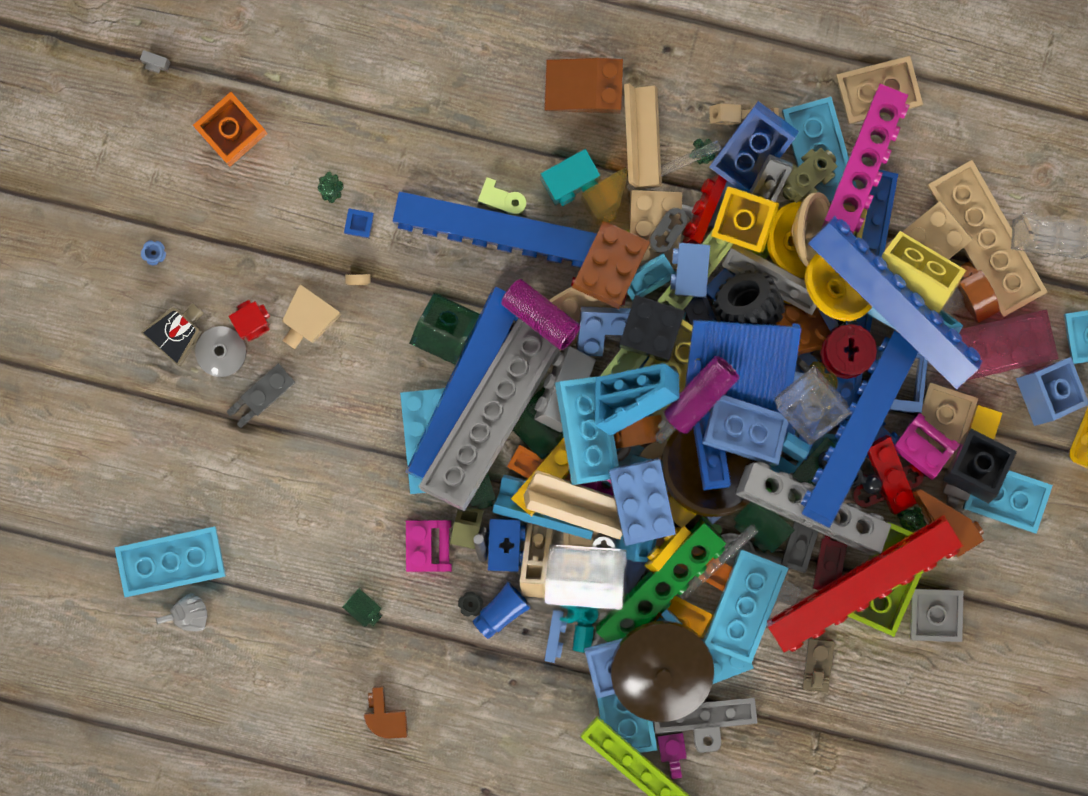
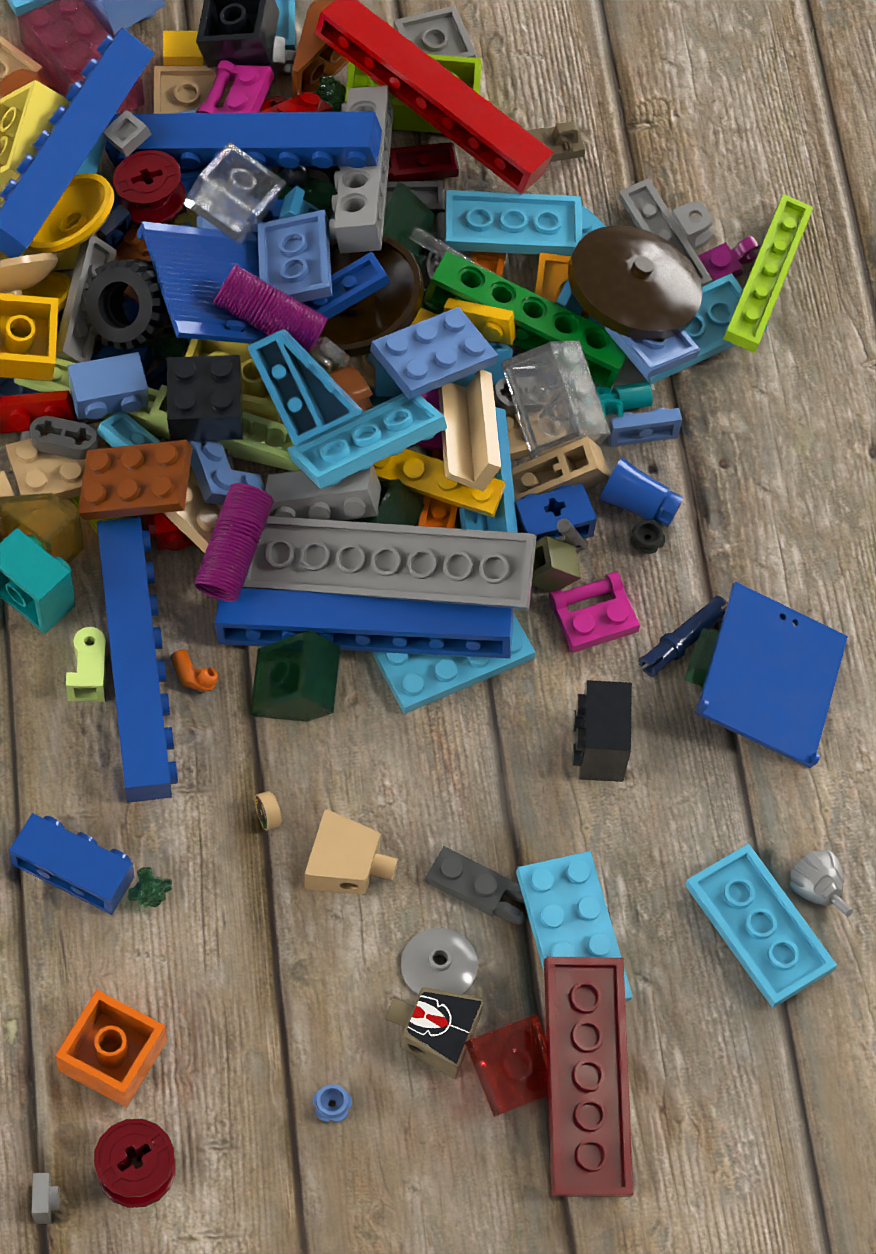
camera: 110 degrees left, 25 degrees down
red brick [228,300,271,342] -> none
blue plate [344,208,374,239] -> none
dark orange brick [364,686,408,739] -> none
none -> blue brick [9,813,135,915]
none -> dark red piece [94,1119,176,1208]
none -> light grey plate [102,110,152,157]
none -> orange arm [170,649,218,693]
none -> clear red plate [465,1014,548,1117]
none -> medium azure plate [516,851,633,1002]
none -> dark red plate [544,956,633,1197]
none -> black brick [572,680,632,782]
none -> dark blue pin [638,595,727,677]
none -> blue door [695,582,848,768]

